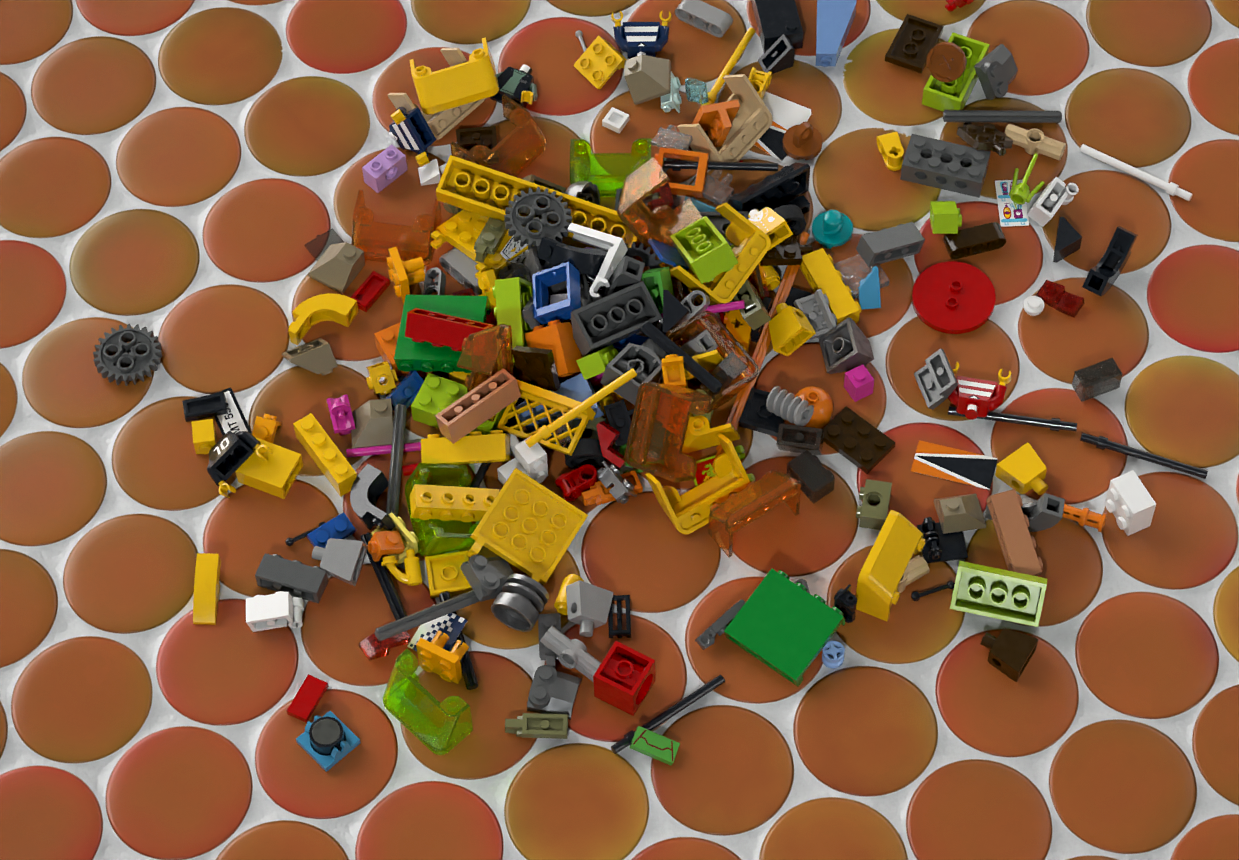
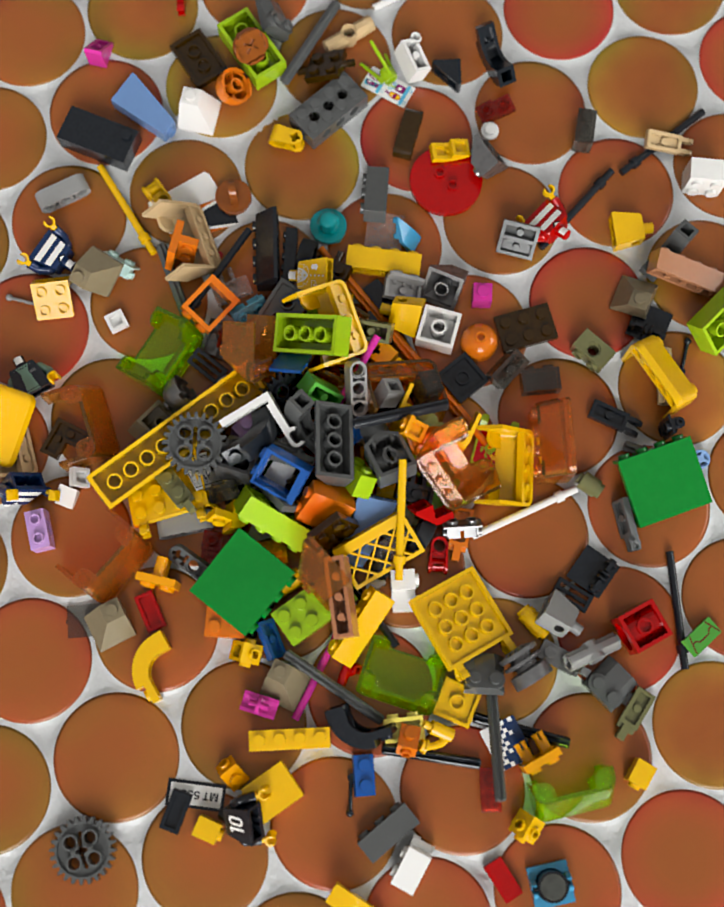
camera: 60 degrees left, 20 degrees up
dark tan slope [282,337,338,375] -> none
light grey torso [312,538,368,586] -> none
red brick [405,308,494,356] -> none
yellow brick [410,484,499,522] -> none
clear hips [651,125,693,151] -> none
black slope [663,290,690,336] -> none
clear light blue tile [685,78,708,104] -> none
black slope [758,34,794,74] -> none
light grey piece [766,386,814,427] -> none
sticker [911,440,998,490] -> none
lime brick [930,201,962,234] -> none
orange pin [1063,504,1107,532] -> none
none -> white slope [178,86,222,136]
none -> orange cylinder [215,67,252,106]
none -> white brick [415,304,462,355]
none -> yellow slope [429,139,471,163]
none -> flat silver slope [471,134,508,179]
none -> white bar [472,485,578,540]
none -> yellow brick [508,808,545,845]
none -> black hinge [566,545,620,599]
none -> olive brick [575,471,605,498]
none -> black hinge [587,399,643,438]
none -> yellow brick [624,757,657,791]
none -> tan hinge [644,129,694,157]

